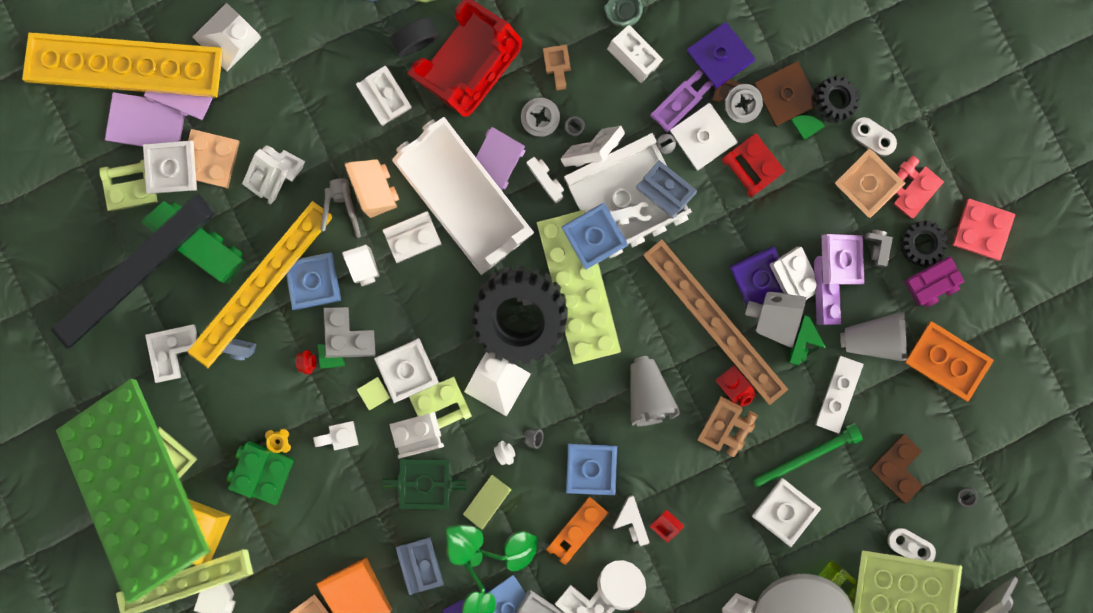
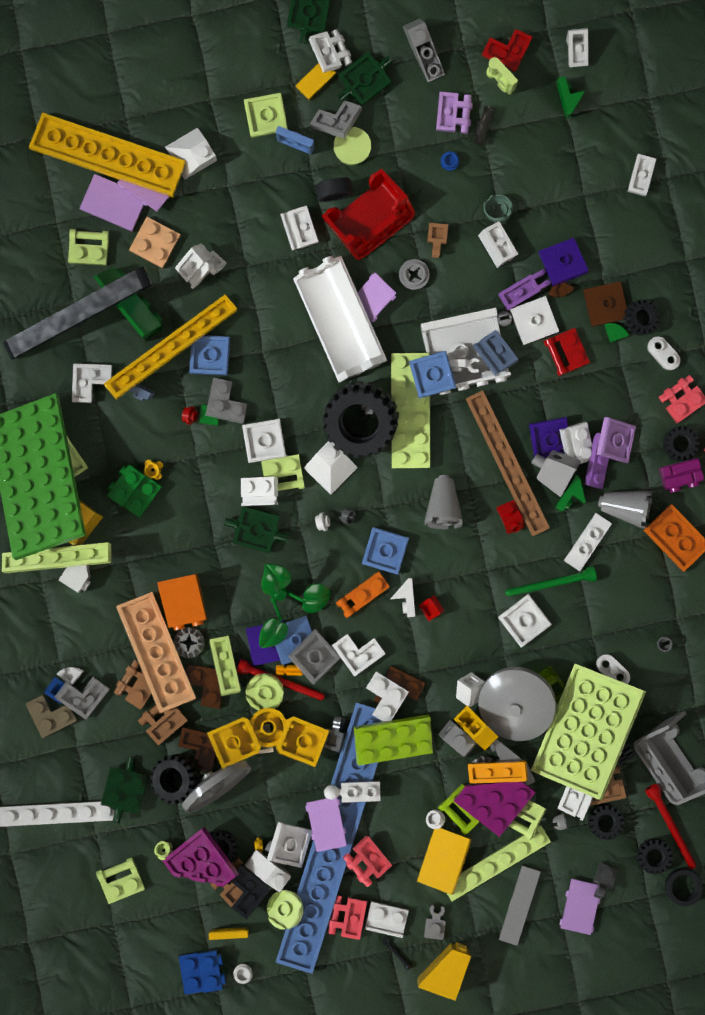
camera: 10 degrees right, 0 degrees up
white plate [143,141,197,194] -> none
white plate [313,421,359,450] -> none
light grey plant [321,179,361,238] -> none
white slope [342,245,380,286] -> none
light nougat slope [345,159,399,218] -> none
yellowish green tile [357,377,391,411] -> none
white plate [383,211,442,263] -> none
sand blue plate [396,537,444,595] -> none
yellowish green slope [463,475,511,529] -> none
white plate [526,157,564,204] -> none
white plate [561,126,625,167] -> none
dark grey hinge [565,116,585,136] -> none
white tile [597,560,646,610] -> none
medium nougat plate [698,396,758,457] -> none
light grey gear [724,84,763,123] -> none
light nougat plate [835,148,905,218] -> none
light grey bracket [864,230,893,268] -> none
reddish brown plate [869,434,923,504] -> none

